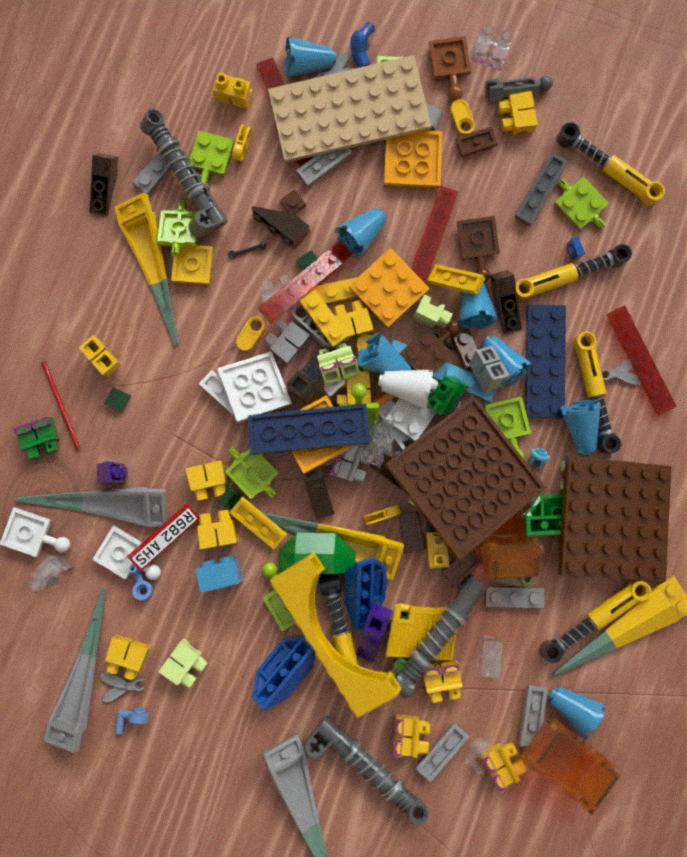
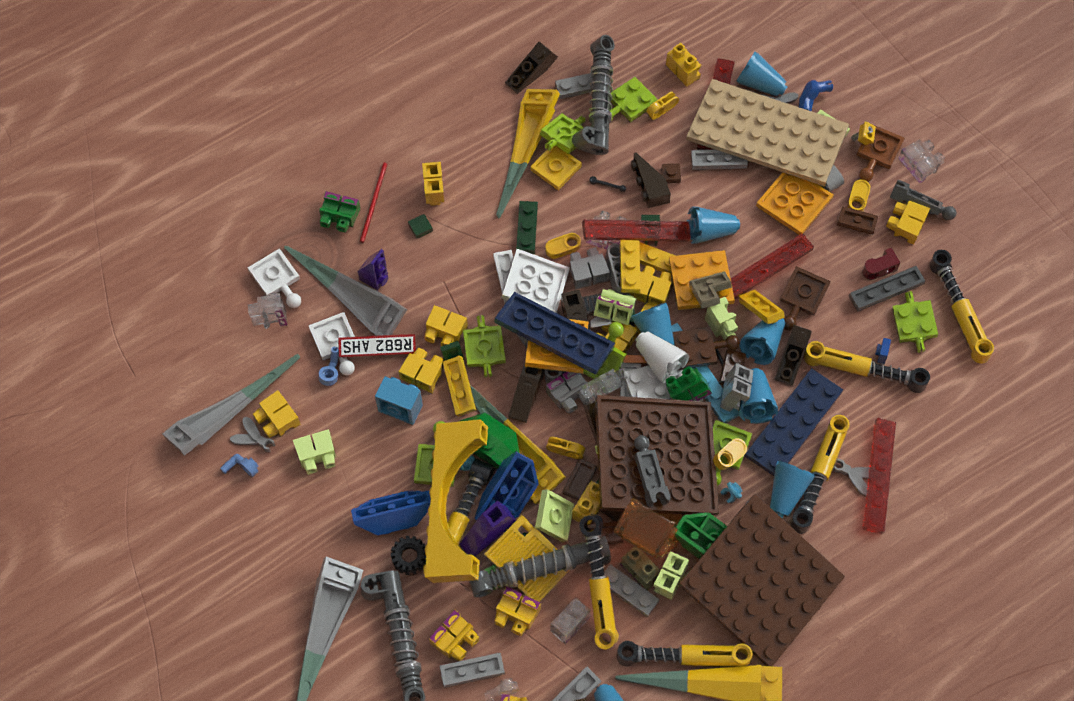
camera: 40 degrees right, 20 degrees down
none -> black tyre [391,536,426,575]
none -> dark green plate [516,201,538,254]
none -> yellowish green plate [535,489,574,542]
none -> piece [579,514,619,650]
none -> dark grey plate [634,435,670,508]
none -> yellowish green hips [654,551,689,600]
none -> dark tan tile [689,271,732,309]
none -> yellow piece [713,438,747,470]
none -> yellow piece [851,122,876,145]
none -> dark red leg [862,247,900,280]

